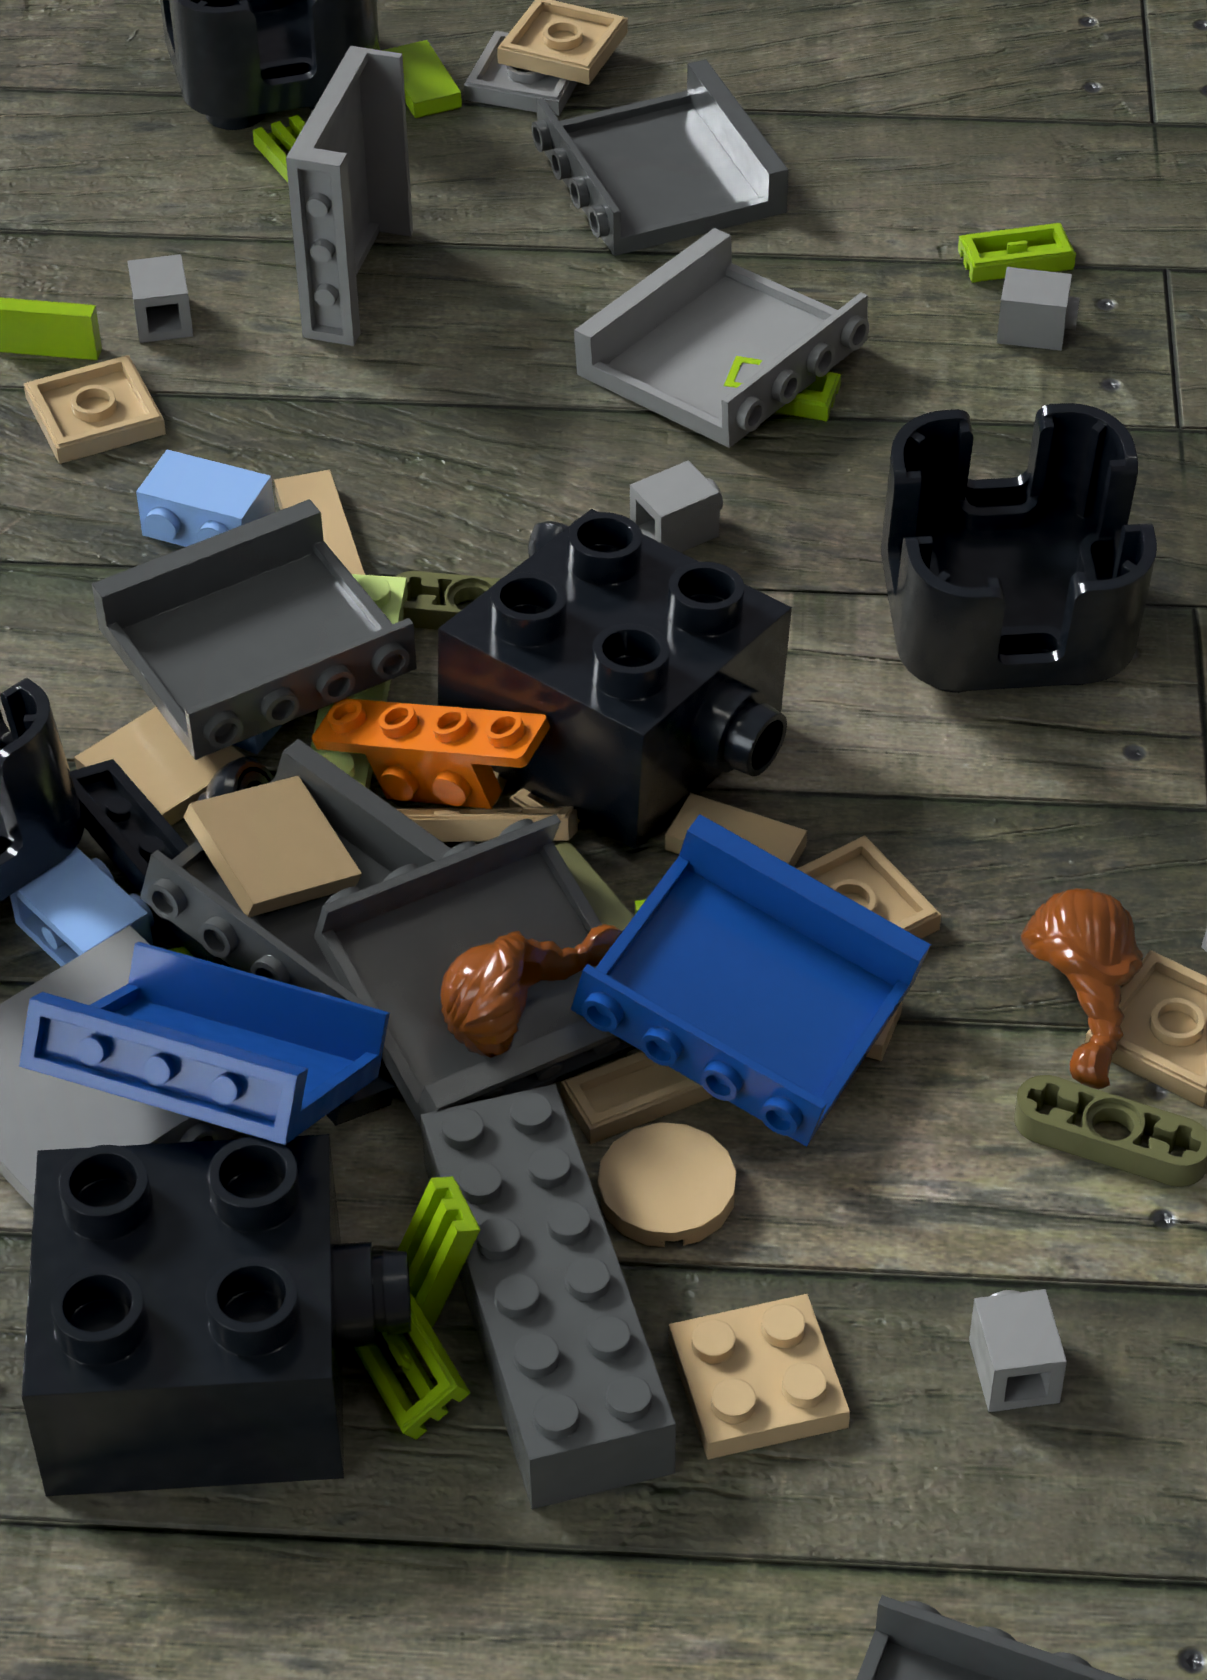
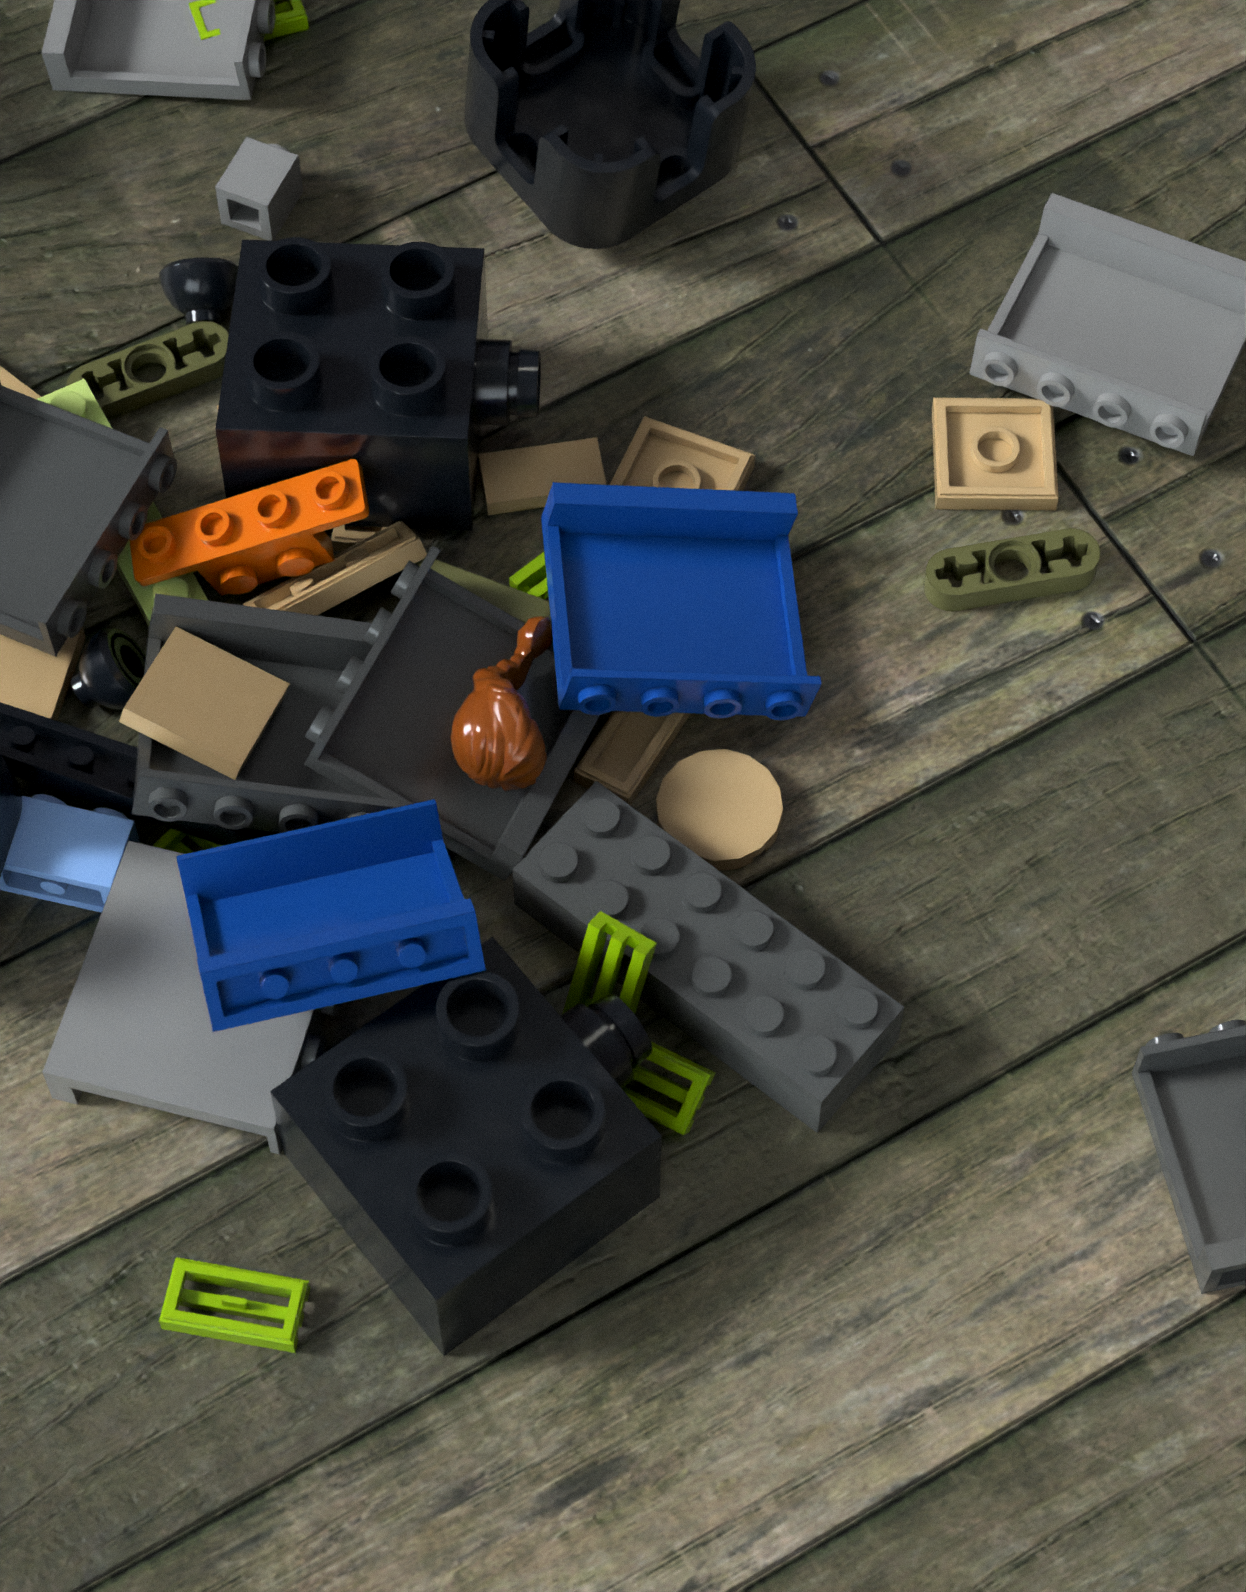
camera: 35 degrees left, 15 degrees up
tan plate [669,1294,850,1460] -> none
light grey brick [969,1289,1067,1412] -> none
dark orange hair [1021,888,1144,1090] -> none

